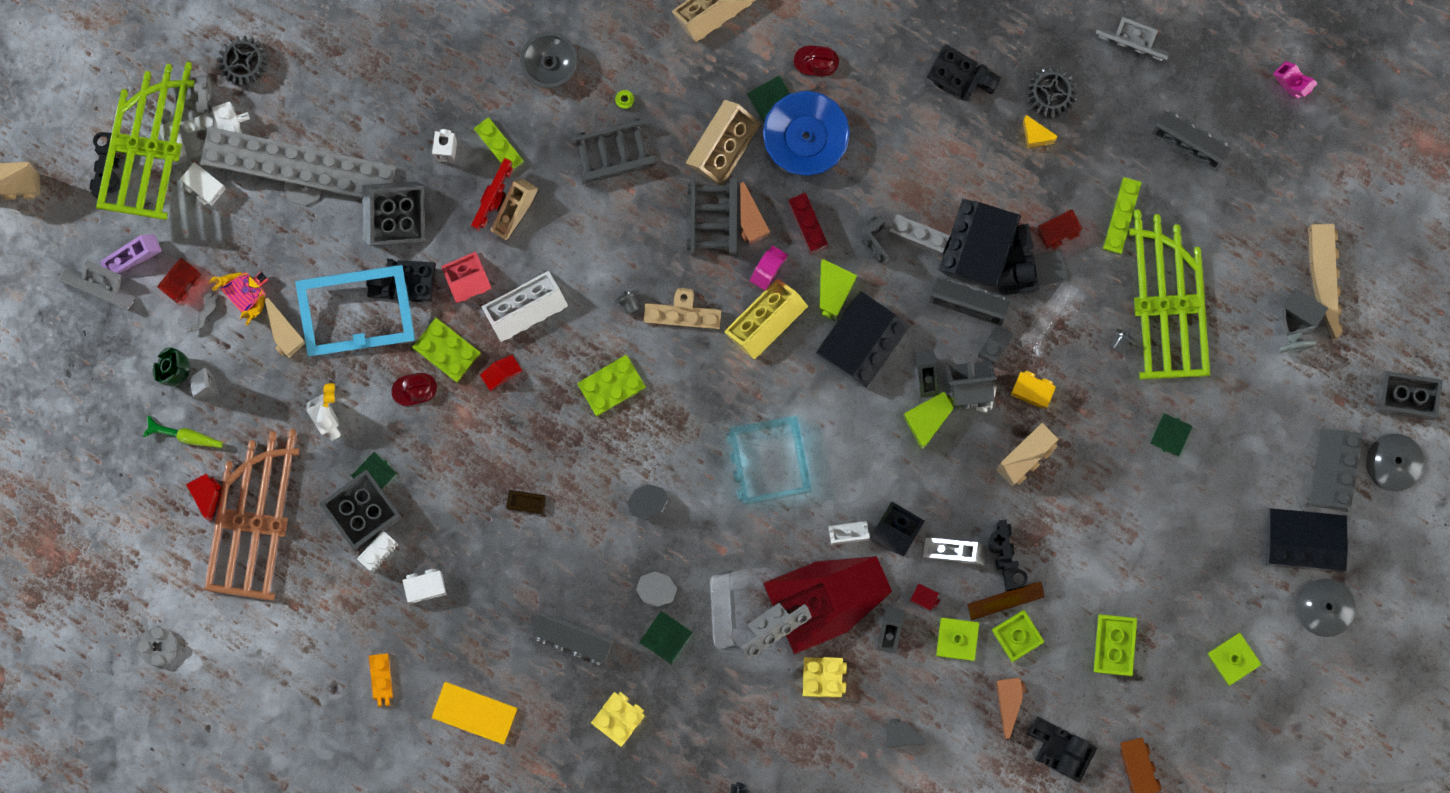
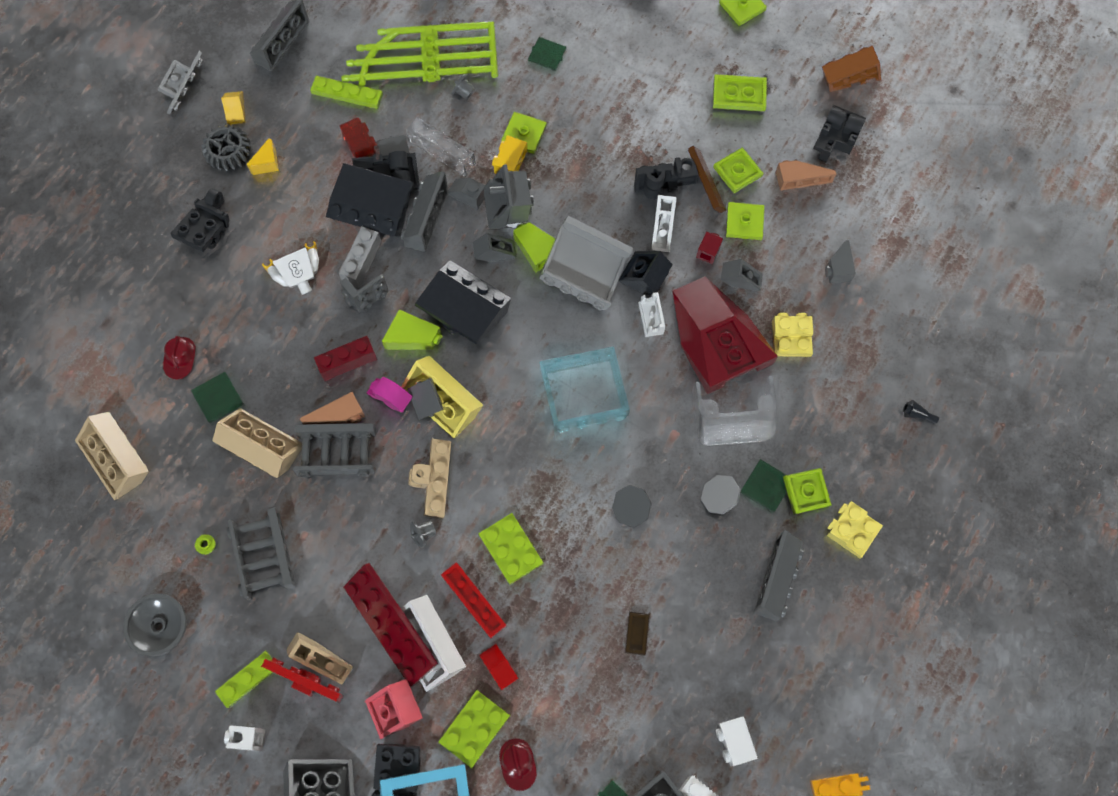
camera: 95 degrees left, 10 degrees down
yellow tile [431,682,518,745] -> none
light grey bracket [741,603,812,660] -> none
blue dish [763,91,850,176] -> none
tan slope [997,423,1059,487] -> none
none -> yellow slope [221,91,245,125]
none -> white torso [262,241,319,295]
none -> dark red plate [343,563,438,687]
none -> dark grey piece [407,378,444,420]
none -> red plate [441,562,507,639]
none -> lime plate [501,112,547,154]
none -> light grey panel [539,215,633,310]
none -> lime plate [783,468,832,515]

